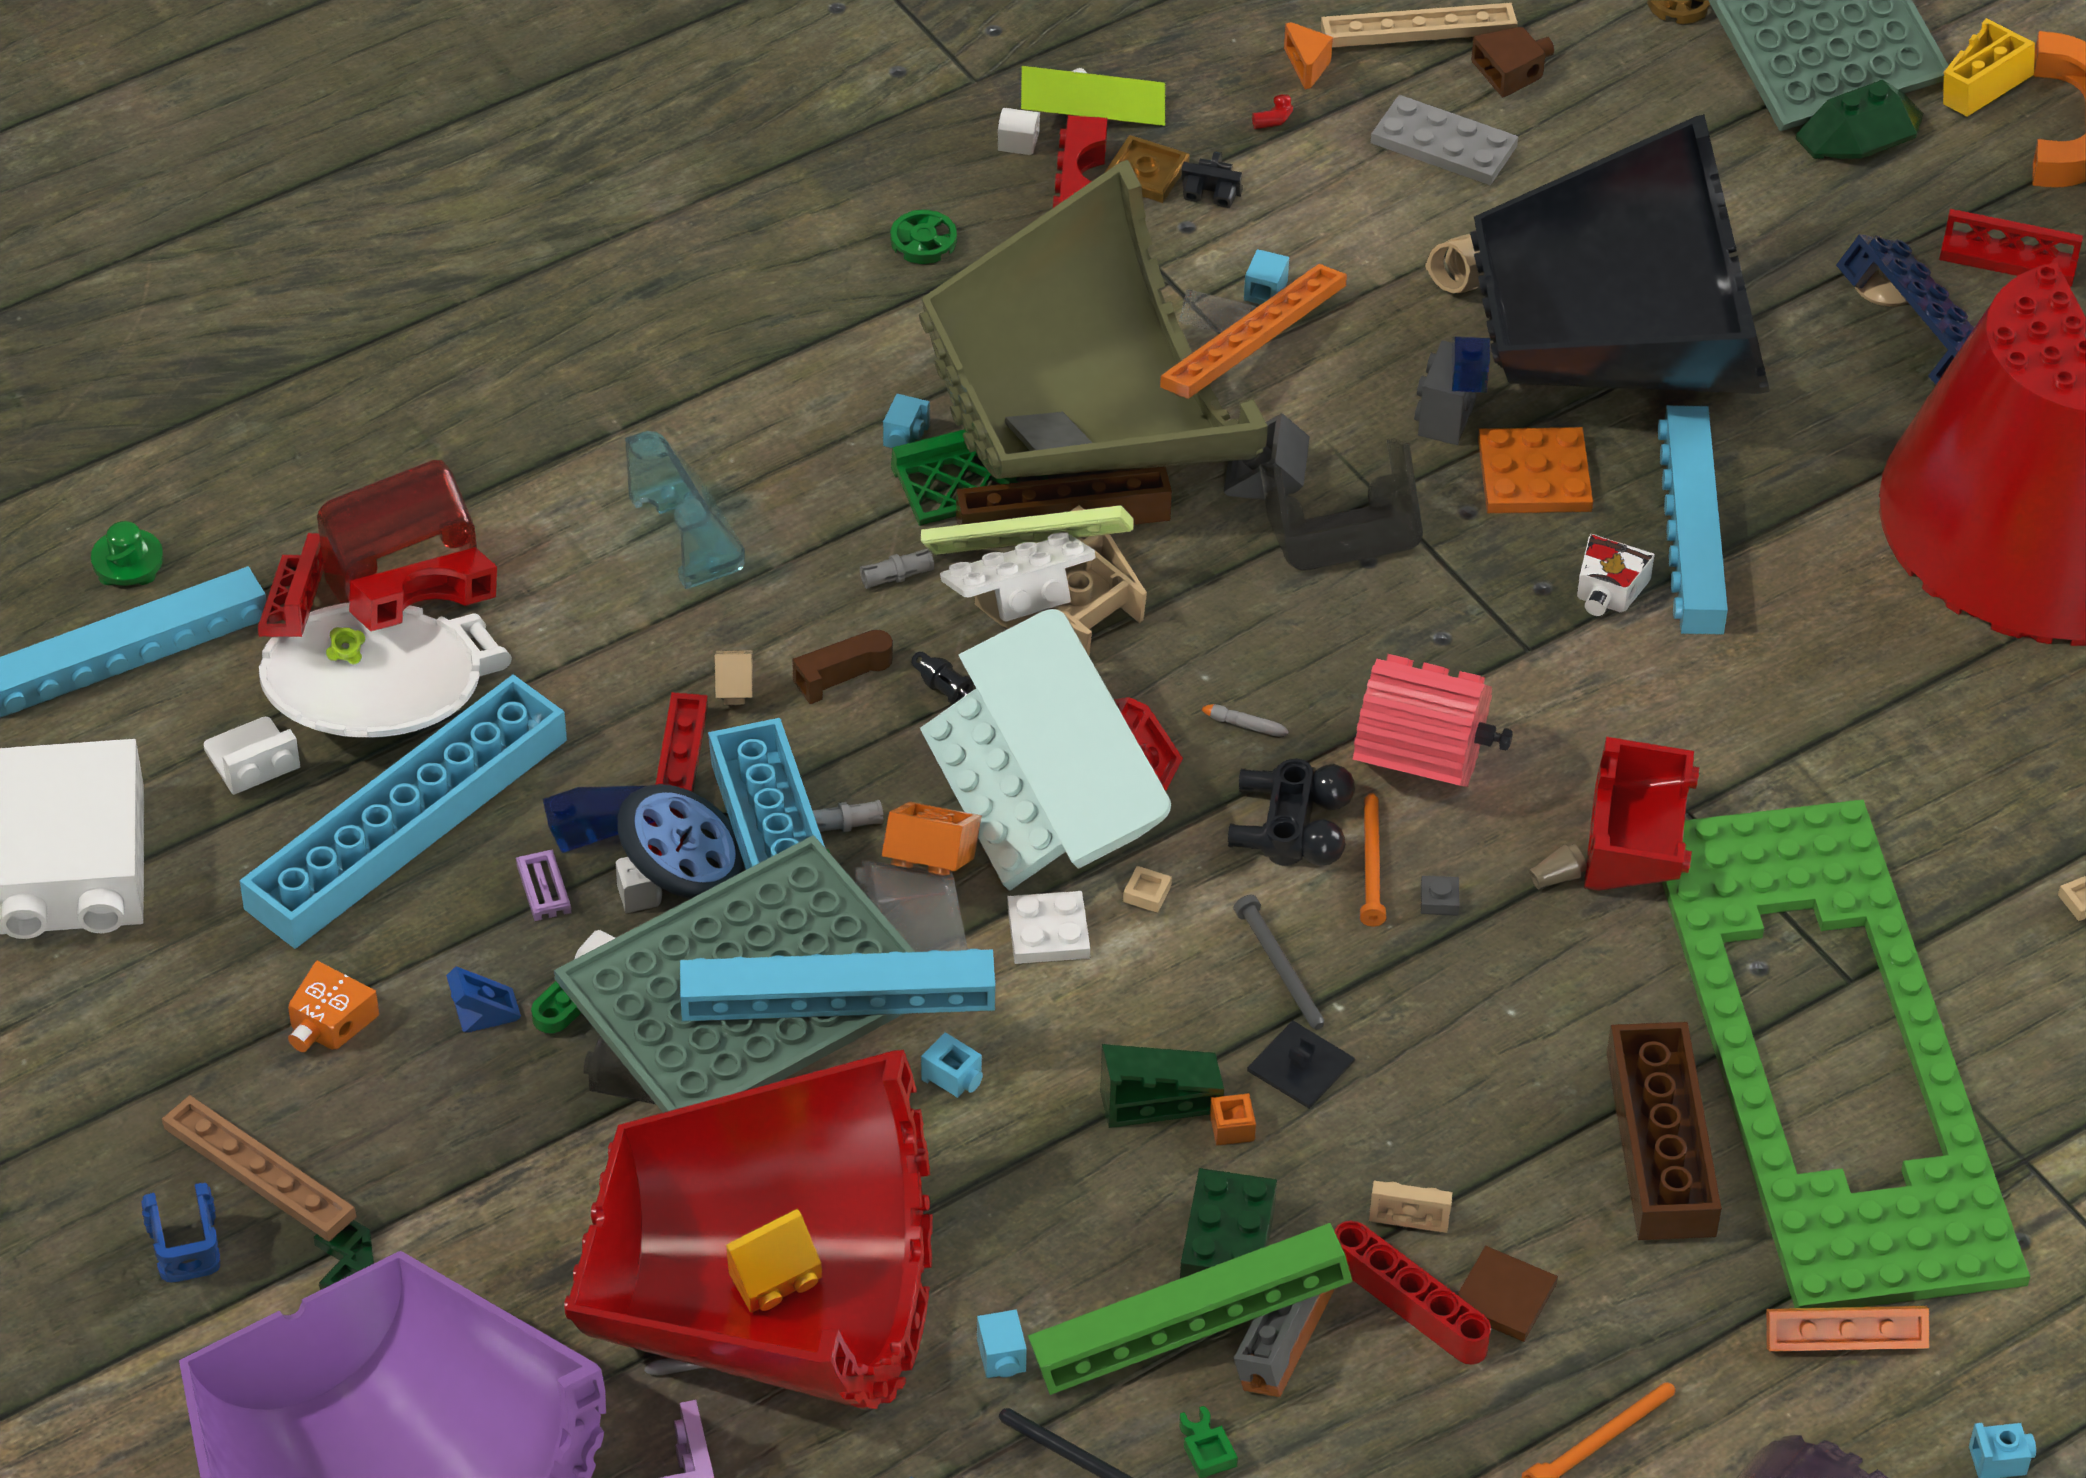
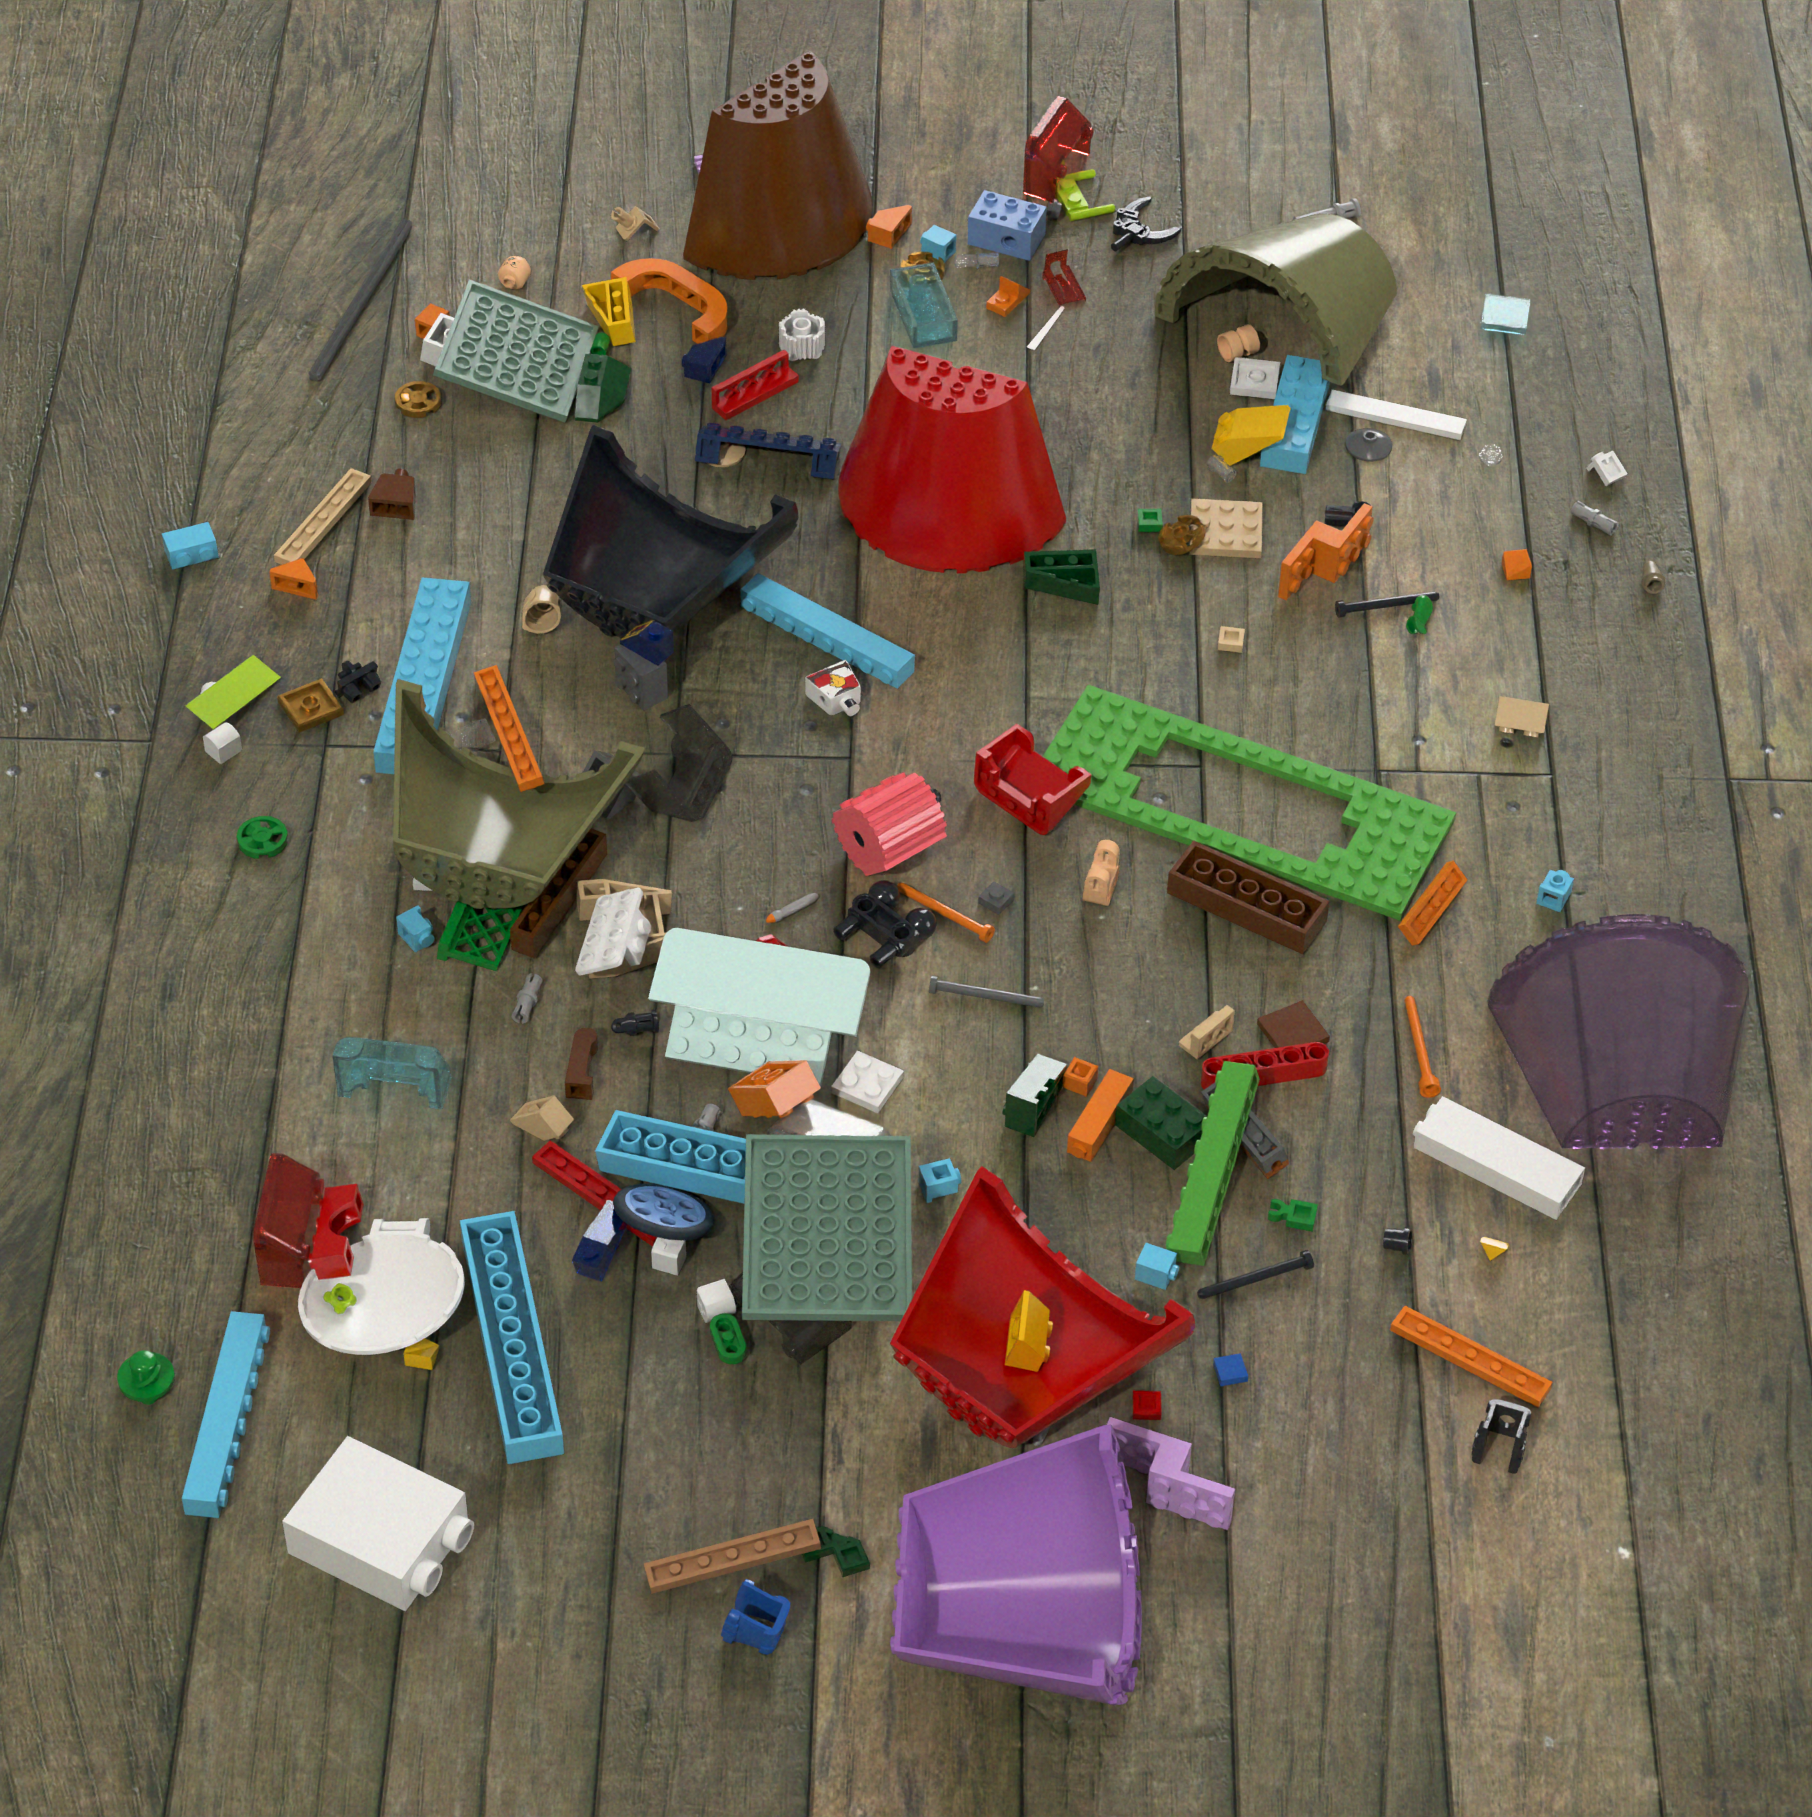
camera: 55 degrees left, 0 degrees up
white bracket [204,717,300,795] -> none
red fence [258,533,325,637] -> none
orange torso [288,960,379,1052] -> none
blue slope [446,966,521,1032] -> none
lavender tile [516,849,571,921] -> none
medium azure brick [680,949,995,1021] -> none
yellowish green tile [921,505,1134,555] -> none
dark grey piece [1005,412,1092,451] -> none
red arch [1053,115,1107,208] -> none
tan plate [1123,866,1172,913] -> none
medium azure brick [1244,249,1289,304] -> none
black piece [1247,1020,1355,1109] -> none
red arm [1252,94,1294,129] -> none
light grey plate [1371,95,1518,185] -> none
orange plate [1478,427,1593,513] -> none
dark tan cone [1529,844,1587,890] -> none
none -> medium azure brick [373,577,471,774]
none -> yellow slope [404,1338,440,1370]
none -> green hinge [590,333,610,355]
none -> clear blue slope [682,337,727,384]
none -> dark green wedge [1023,549,1100,605]
none -> orange brick [1067,1069,1134,1162]
none -> light nougat piece [1083,840,1120,906]
none -> red tile [1132,1390,1162,1420]

